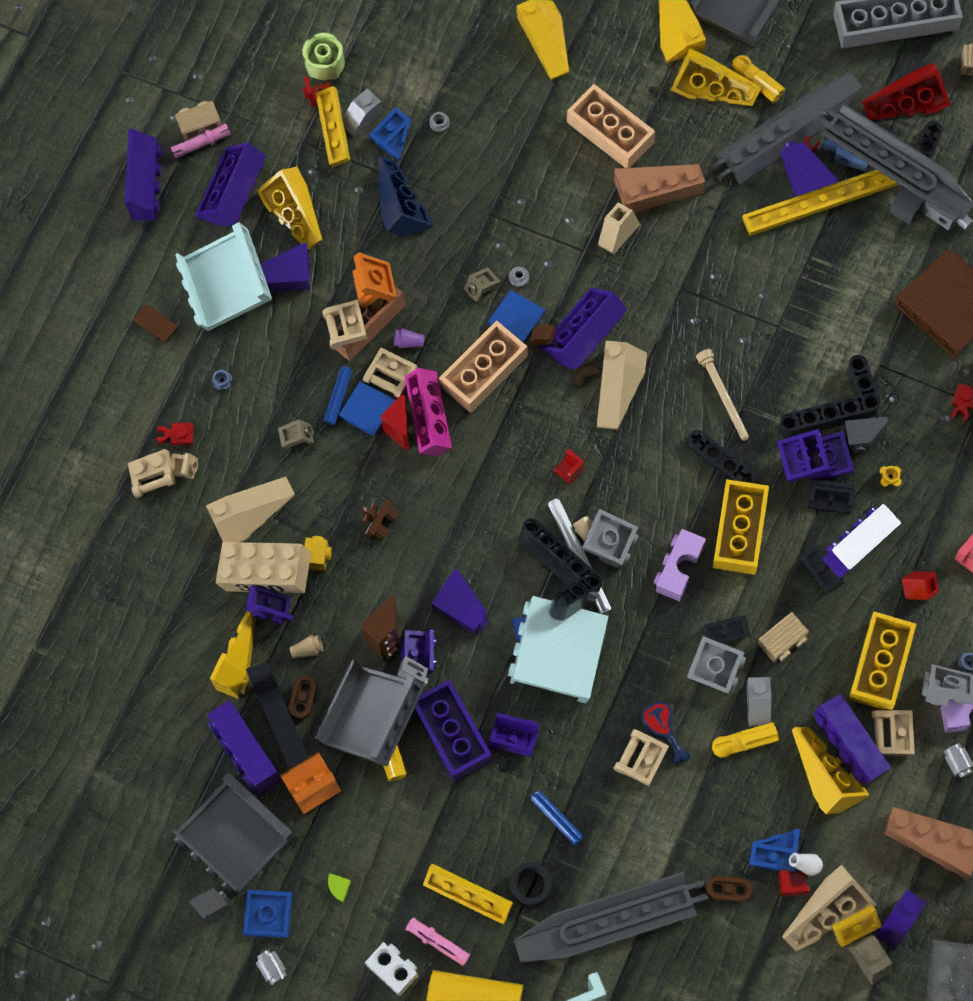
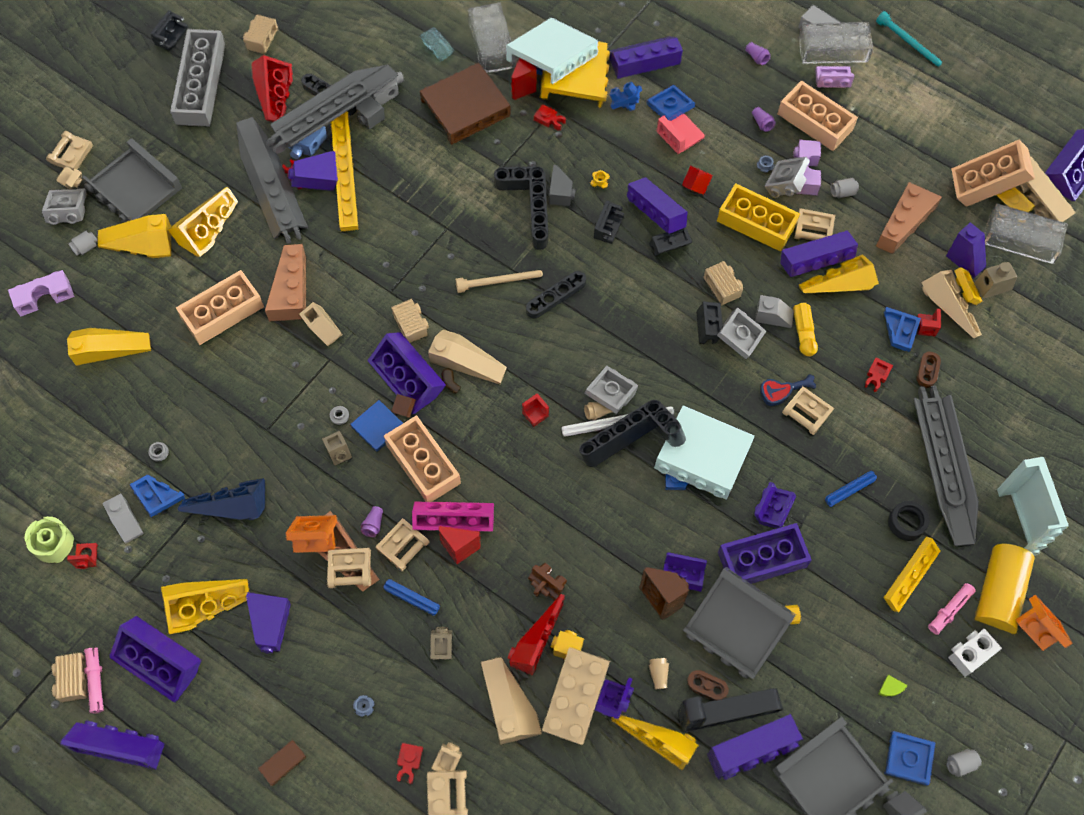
camera: 85 degrees left, 5 degrees down
light aqua panel [175,222,272,331] -> none
orange bracket [280,752,341,814] -> none
yellow plate [316,86,351,167] -> none
blue tile [338,382,395,437] -> none
light grey bracket [398,656,428,687] -> none
dark purple slope [431,568,489,636] -> none
lavender arch [654,529,706,602] -> none
yellow brick [713,479,769,575] -> none
yellow piece [732,55,785,103] -> none
dark purple bracket [777,429,855,483] -> none
white cone [789,853,823,876] -> none
none -> tan brick [391,299,429,342]
none -> red wedge [508,594,565,676]
none -> red plate [864,358,893,392]

